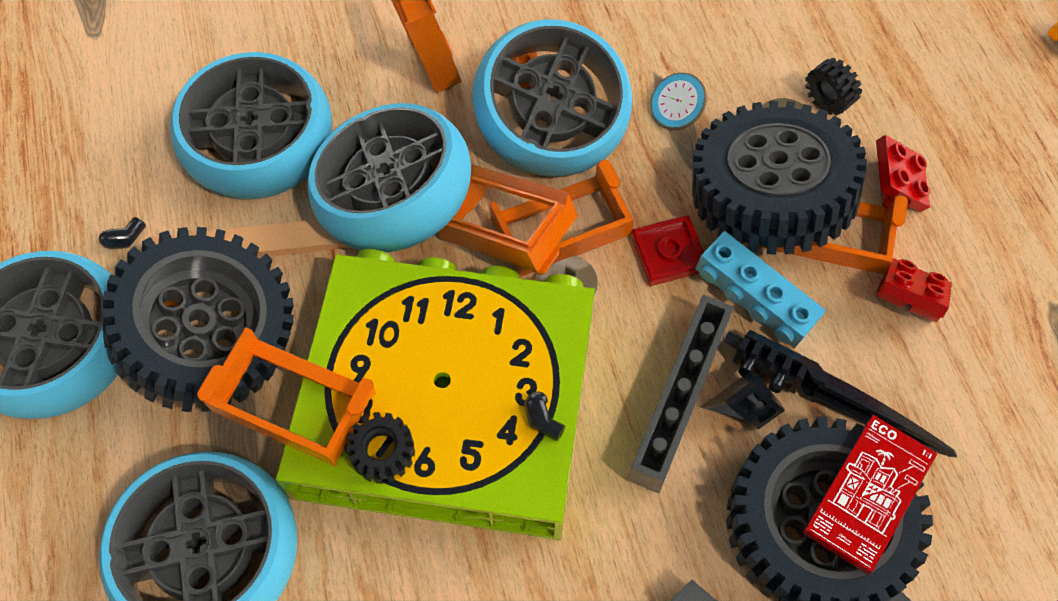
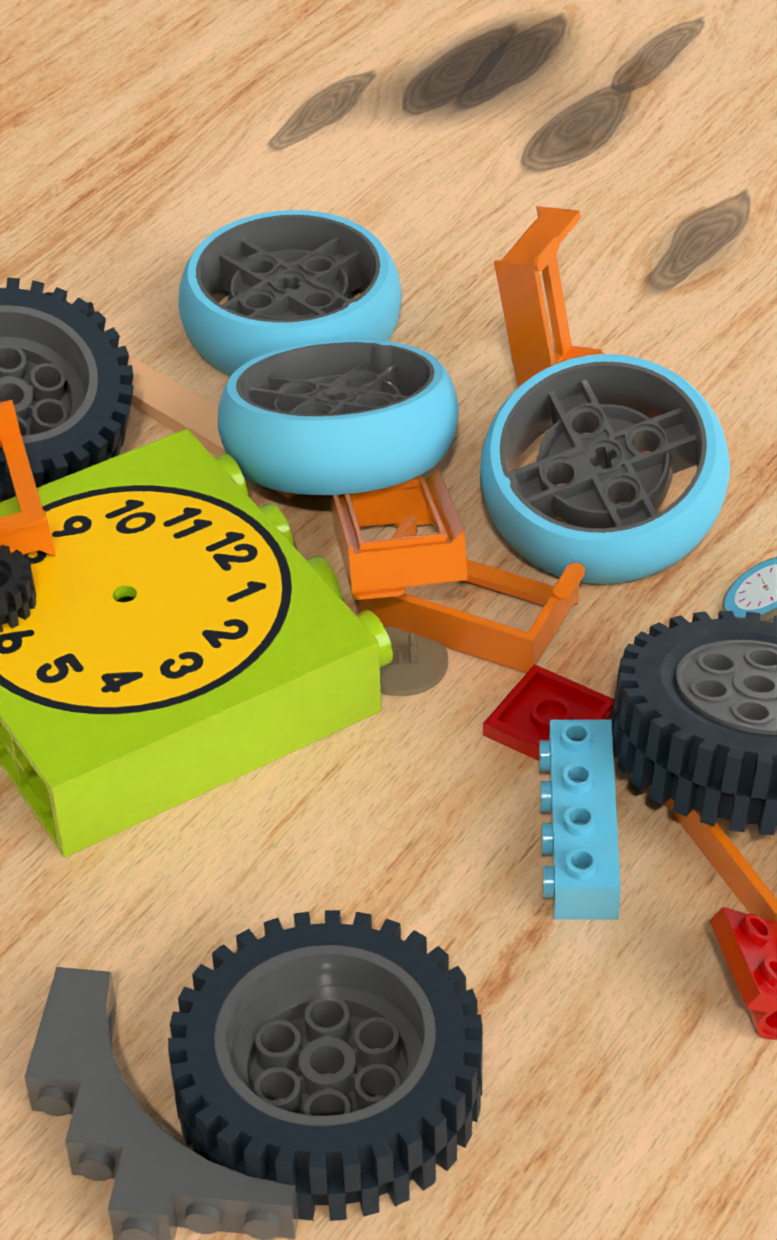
camera: 50 degrees right, 20 degrees down
black arm [524,391,566,441] -> none
dark grey brick [628,295,734,494] -> none
black slope [700,369,785,430] -> none
black piece [723,330,957,458] -> none
red tile [803,415,938,575] -> none

